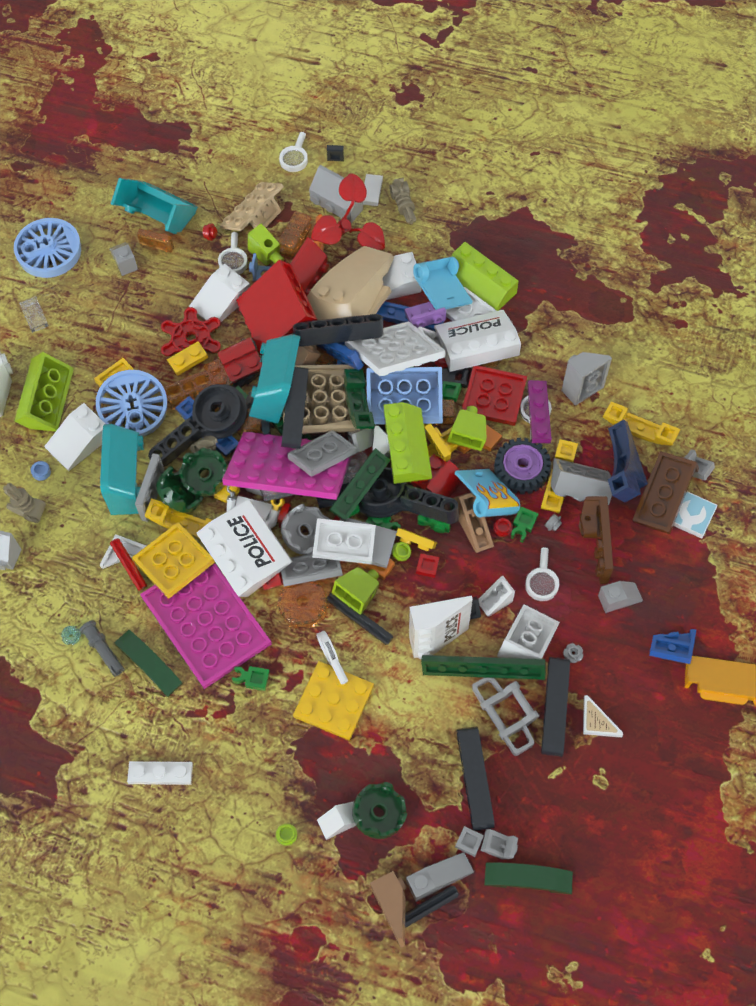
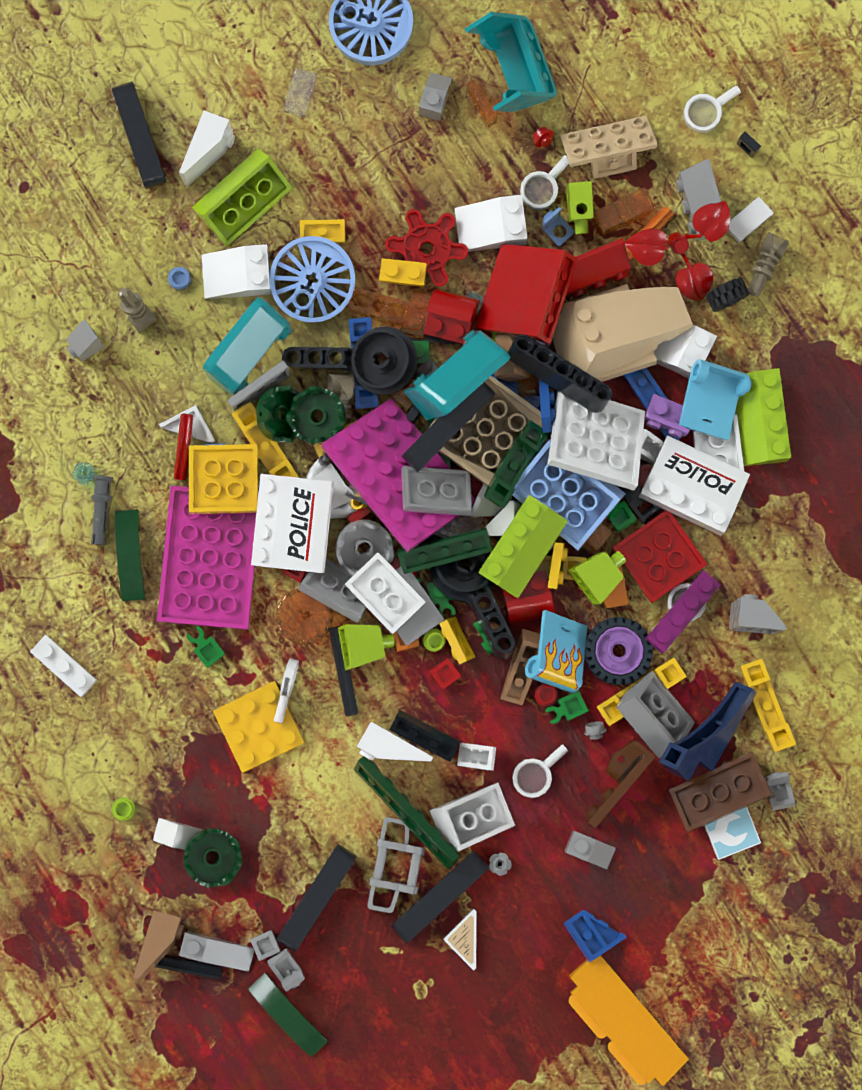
camera: 40 degrees right, 20 degrees up
none -> black tyre [706,277,750,312]

